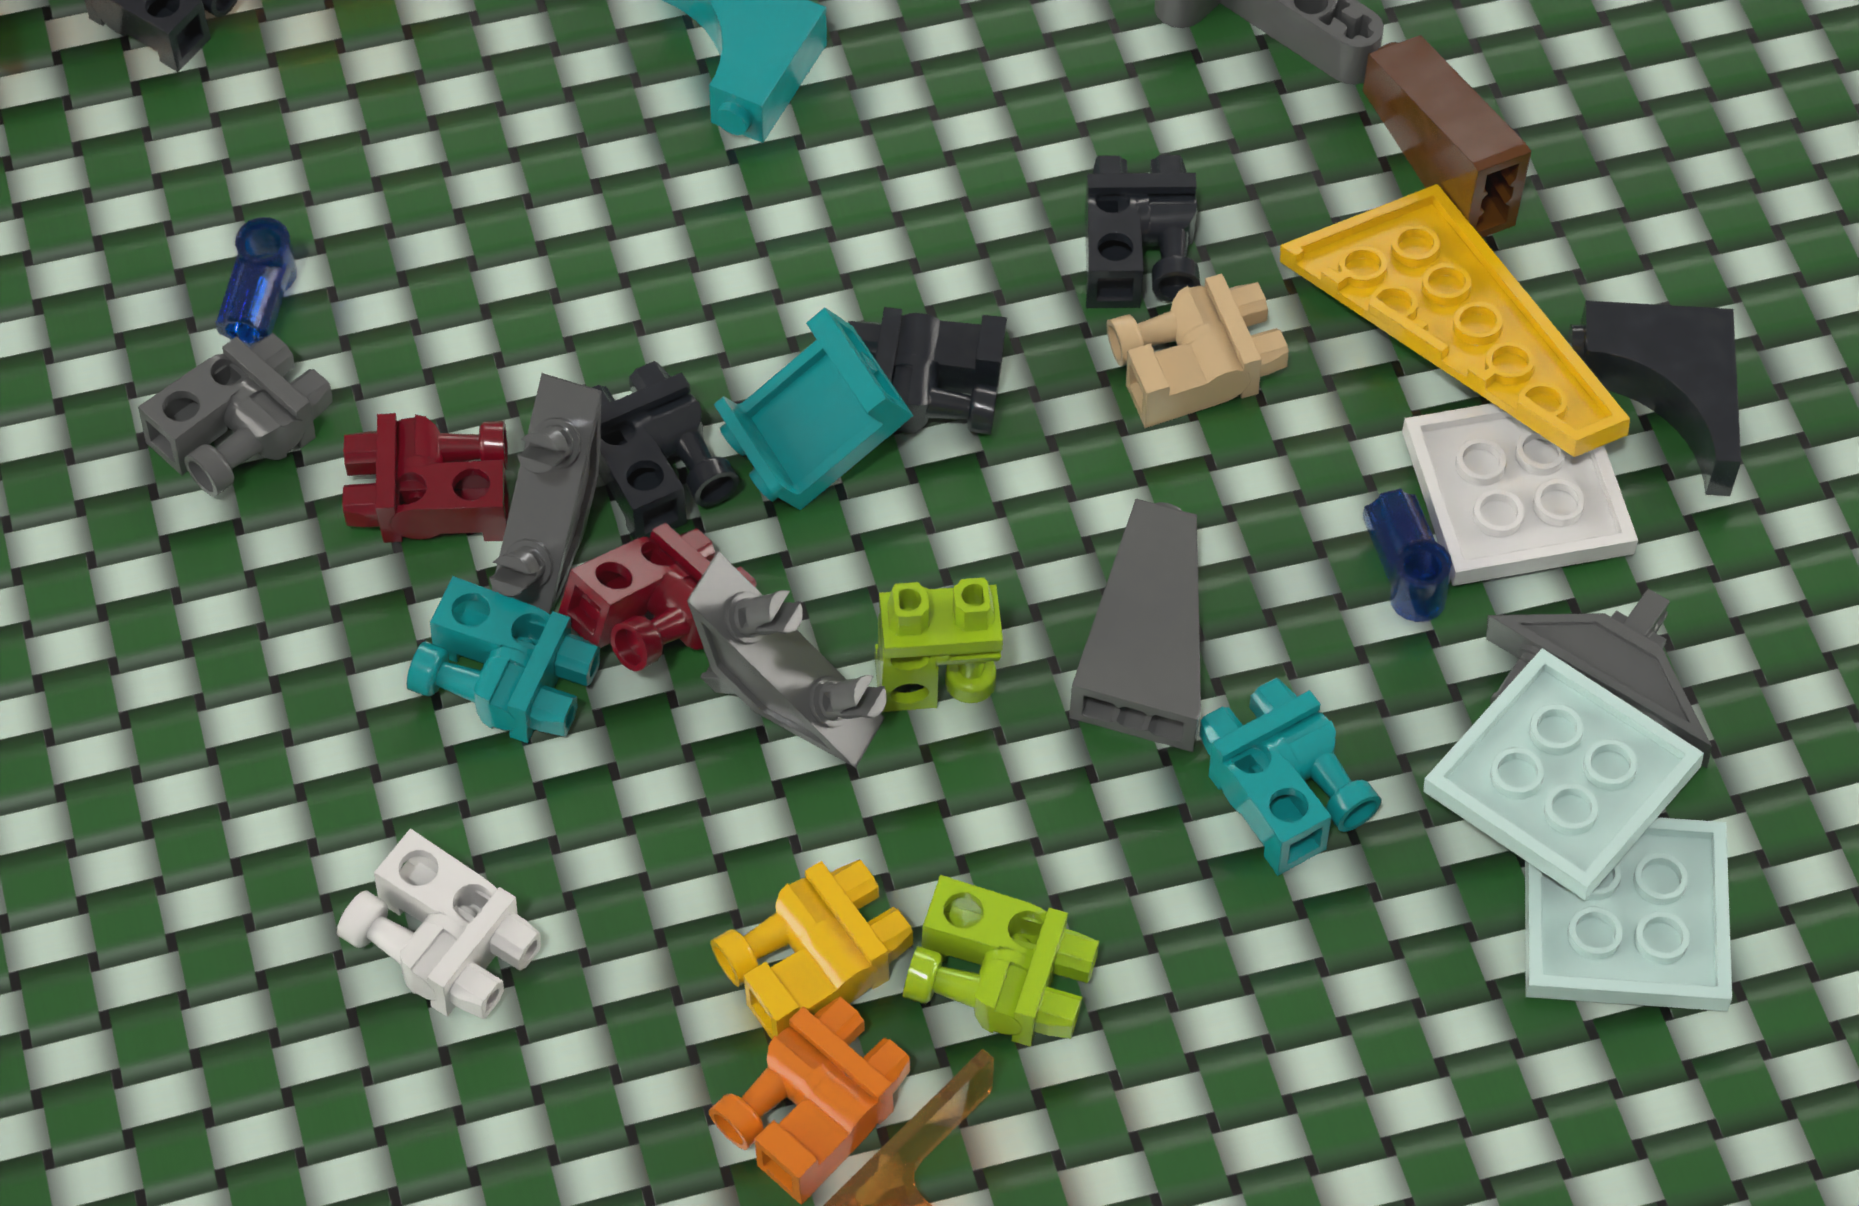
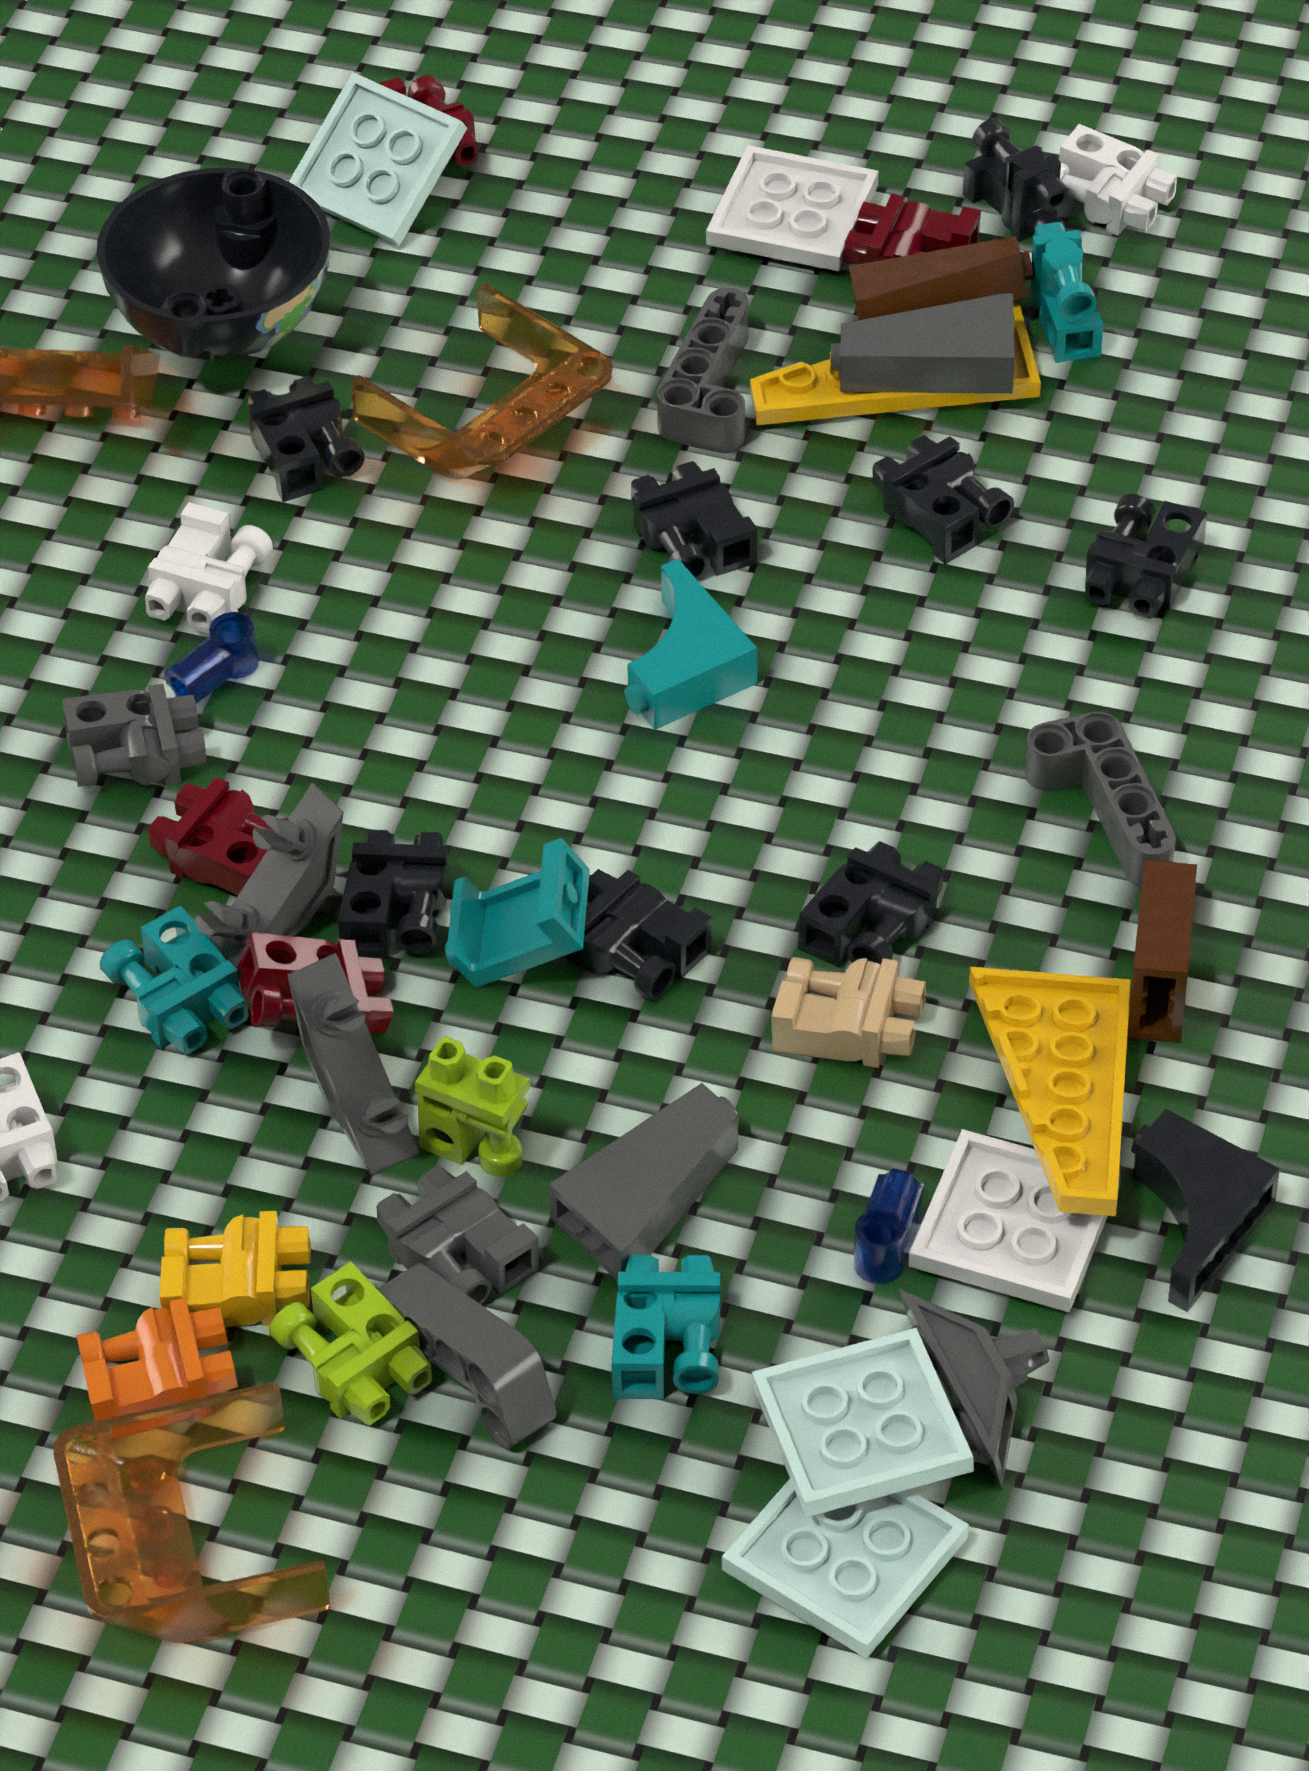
camera: 35 degrees right, 10 degrees down
none -> white hips [145,502,273,633]
none -> dark grey hips [376,1165,539,1305]
none -> dark grey beam [377,1263,557,1449]

